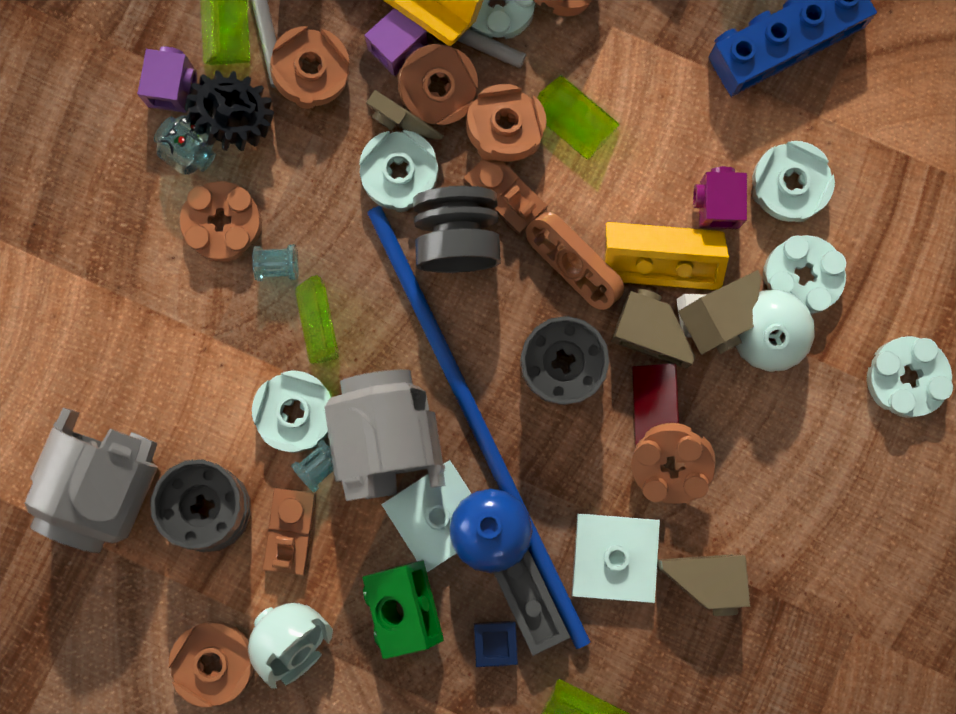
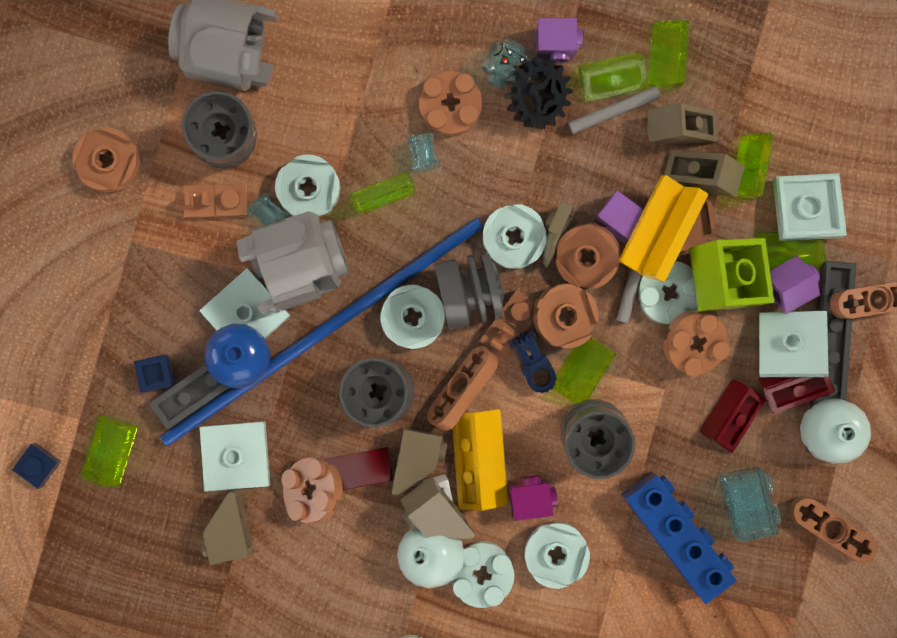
camera: 75 degrees right, 5 degrees up
light aqua cylinder [248,603,333,689] -> none
nougat plate [269,26,349,109] -> none
green brick [362,560,444,659] -> none
none -> light aqua plate [380,285,445,349]
none -> dark blue connector [508,330,557,393]
none -> dark grey wheel [561,399,635,479]

